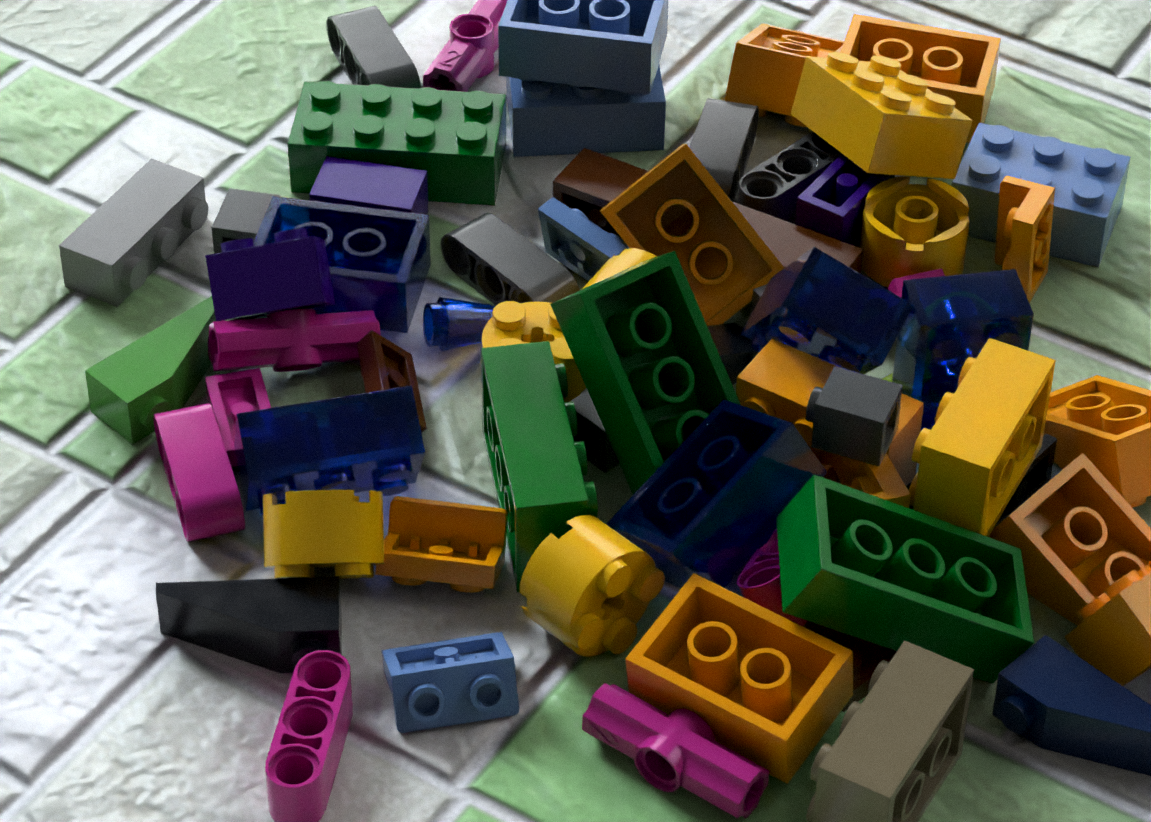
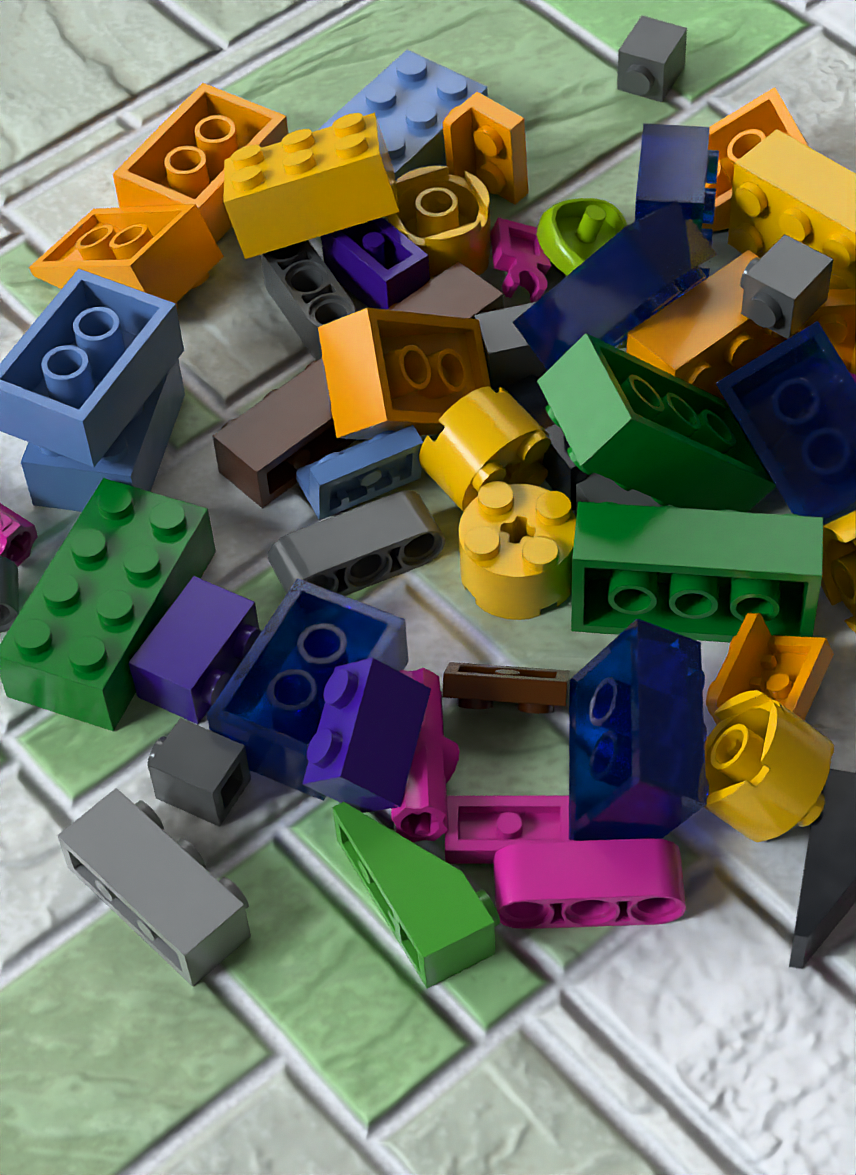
camera: 70 degrees left, 10 degrees up
clear blue cone [423,297,495,352] -> none
dark grey beam [689,98,759,202] -> none

